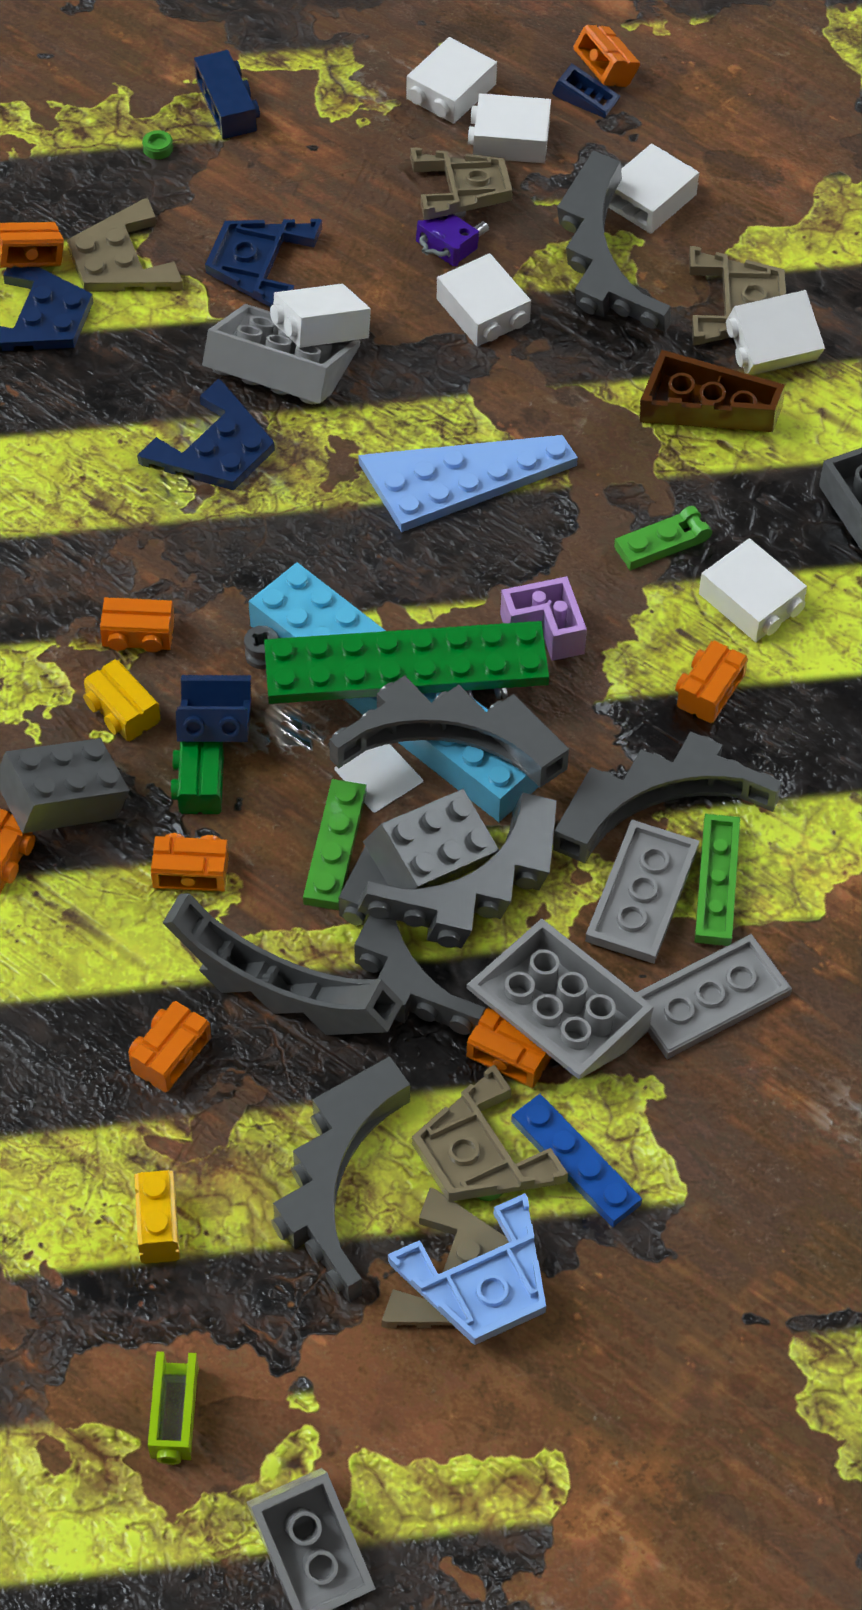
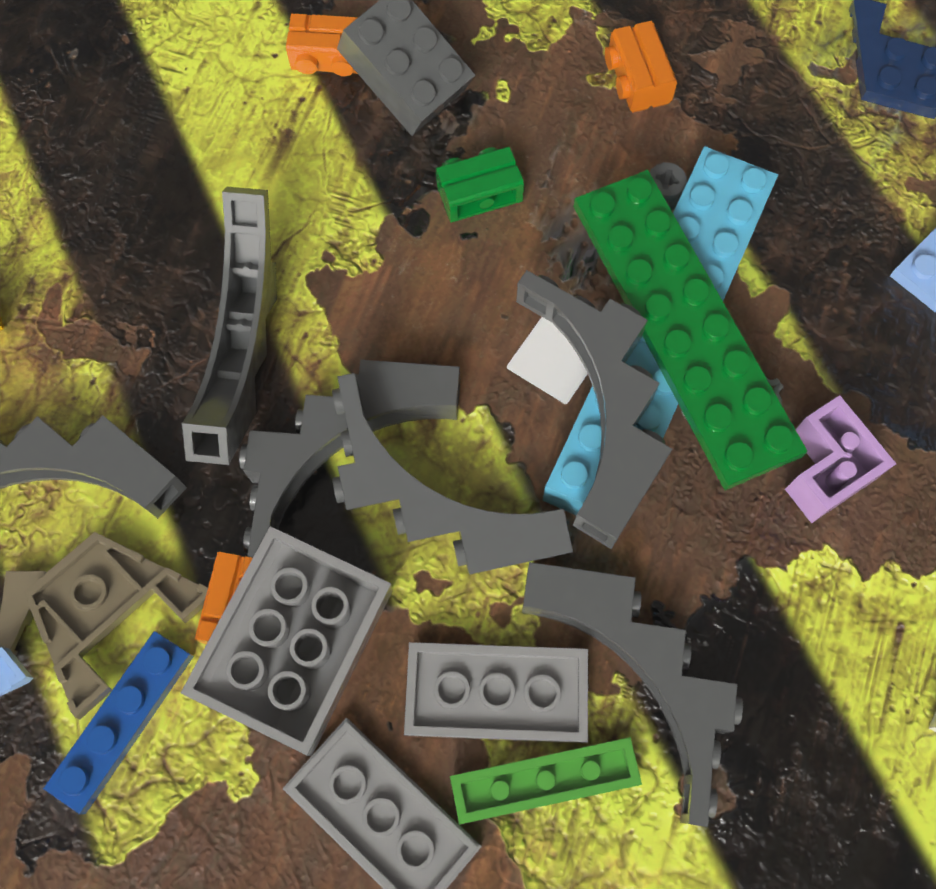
camera: 75 degrees right, 15 degrees up
yellow brick [83,659,161,742] -> none
orange brick [128,1001,212,1093] -> none
orange brick [151,833,229,892] -> none
dark blue panel [176,675,252,742] -> none
bright green plate [303,779,367,910] -> none
brick [363,789,499,889] -> none
orange brick [675,640,748,723] -> none

